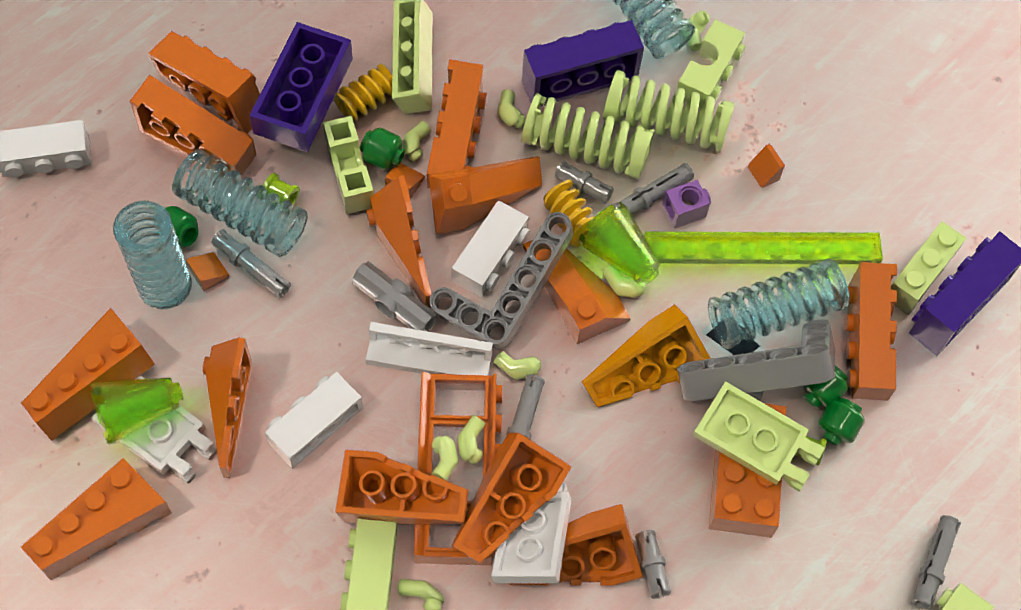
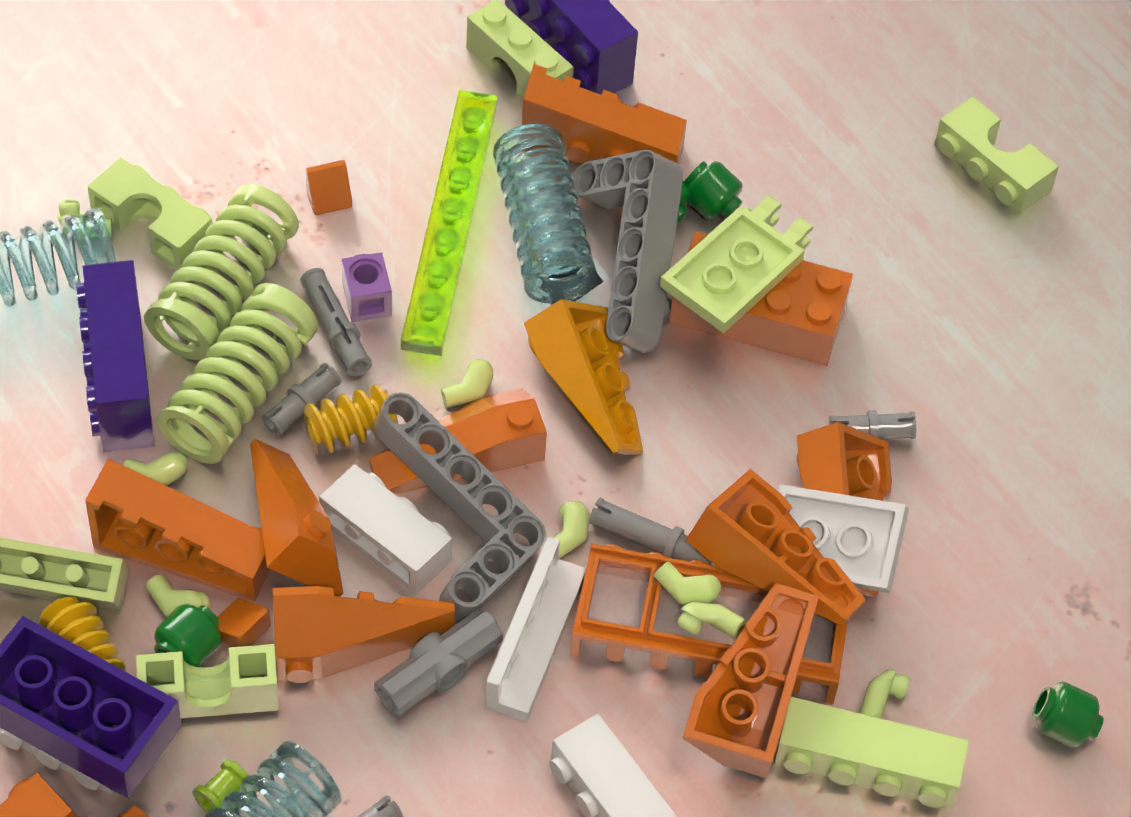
camera: 80 degrees left, 10 degrees down
clear neon green cone [579,202,660,284] -> none
light grey pin [911,515,961,610] -> none

